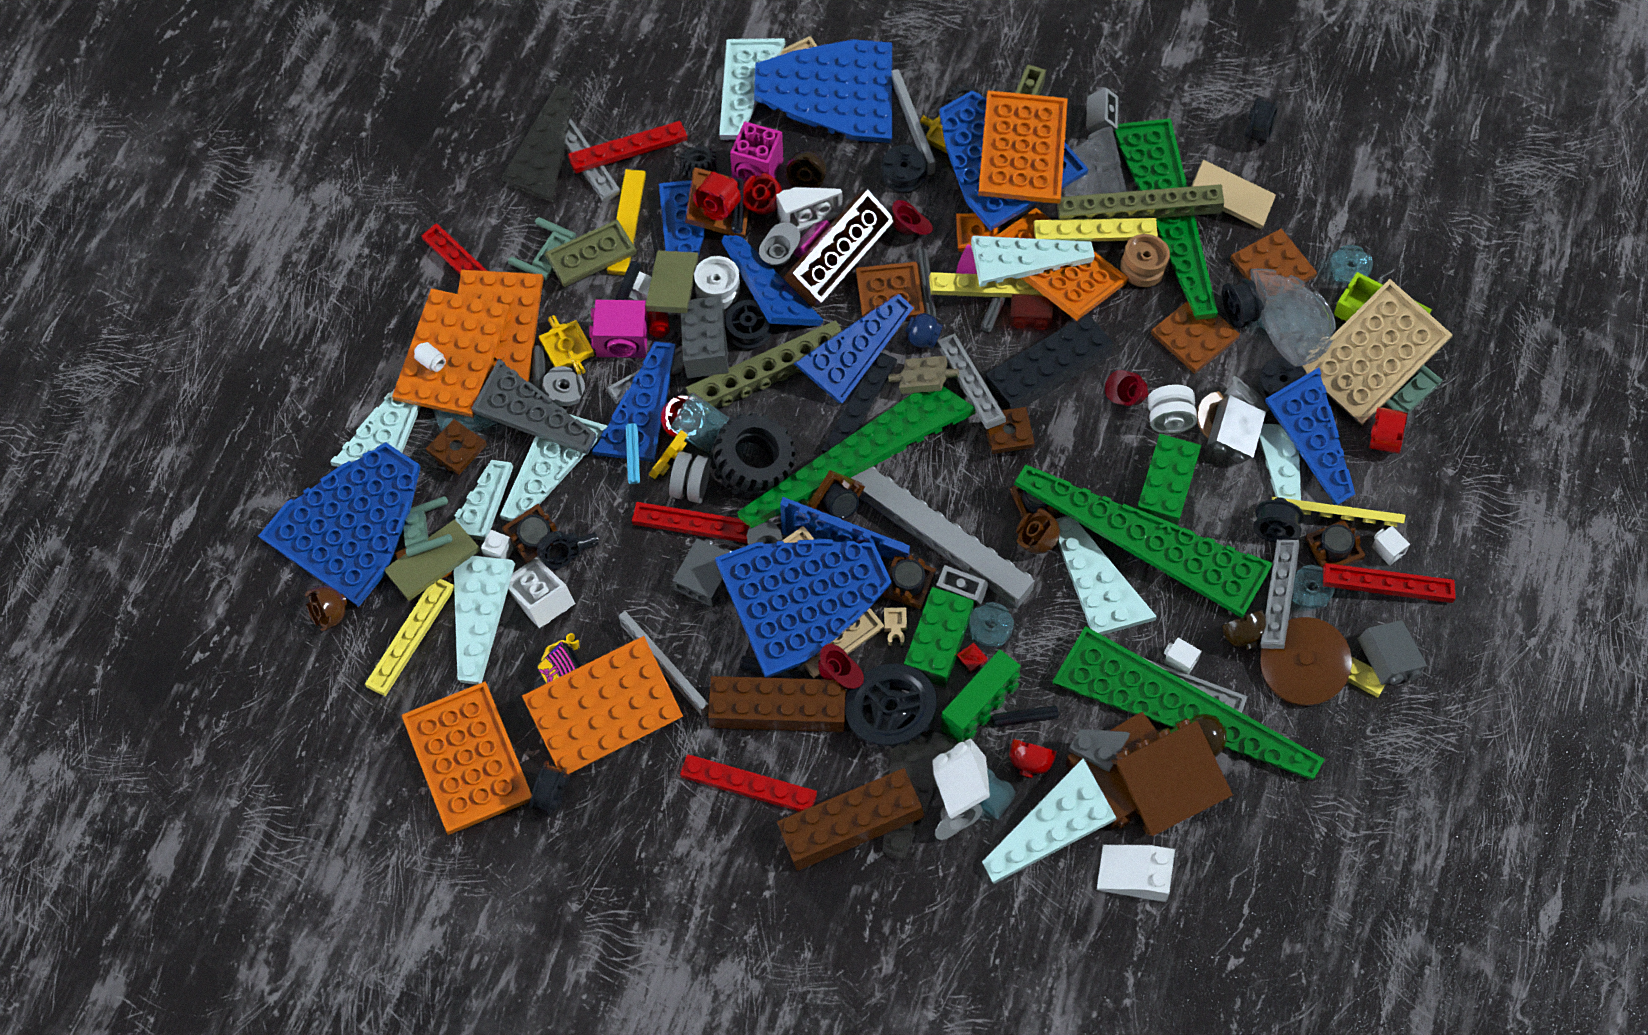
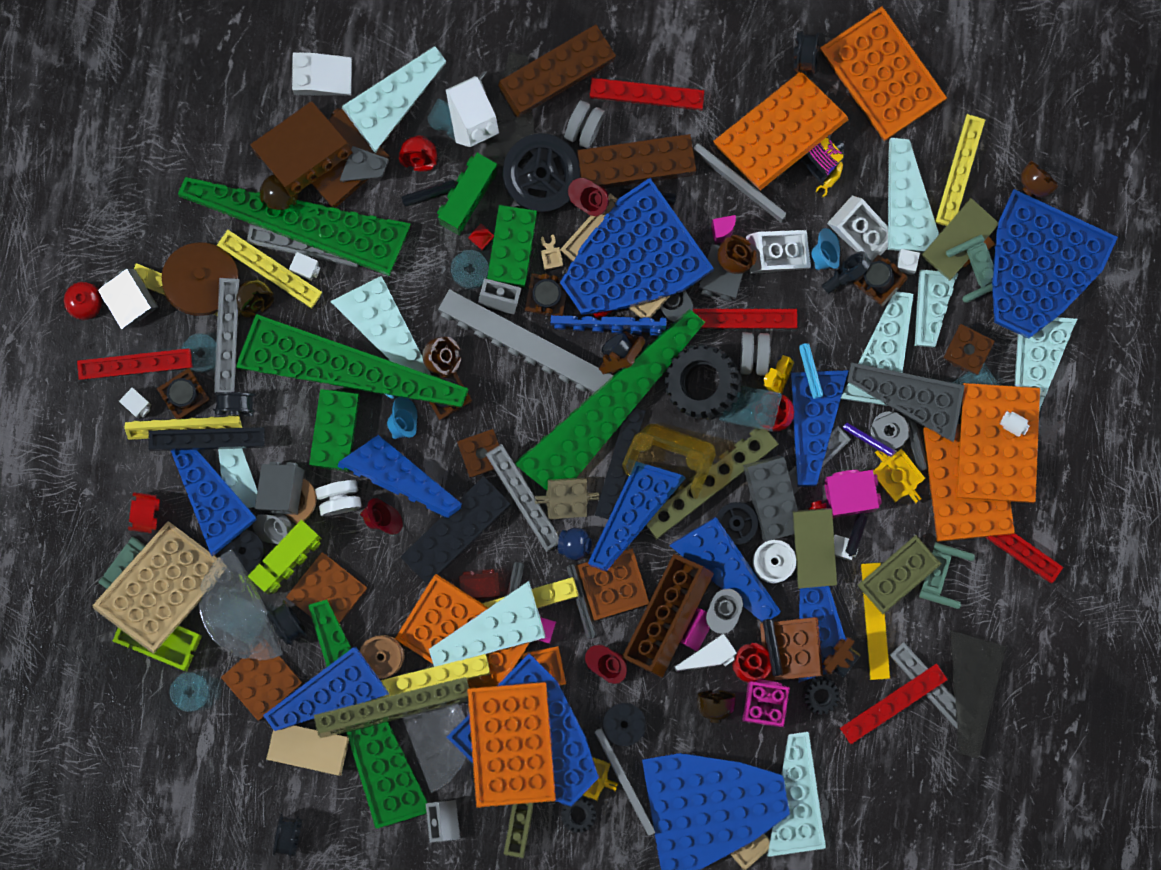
camera: 170 degrees right, 20 degrees up
red brick [693,172,741,221] -> none
none -> red cylinder [64,282,103,320]
none -> black plate [148,427,265,451]
none -> light yellow plate [217,230,322,309]
none -> lime piece [248,520,322,595]
none -> blue wing [263,647,389,731]
none -> blue wing [338,435,462,518]
none -> dark azure piece [387,397,417,439]
none -> light grey wheel [564,100,605,149]
none -> clear yellow windscreen [622,424,716,499]
none -> dark pink brick [711,215,736,245]
none -> reddish brown cylinder [717,235,757,274]
none -> white slope [746,230,811,273]
none -> dark azure piece [811,228,840,270]
none -> reddish brown piece [822,637,860,677]
none -> dark purple bar [843,423,895,458]

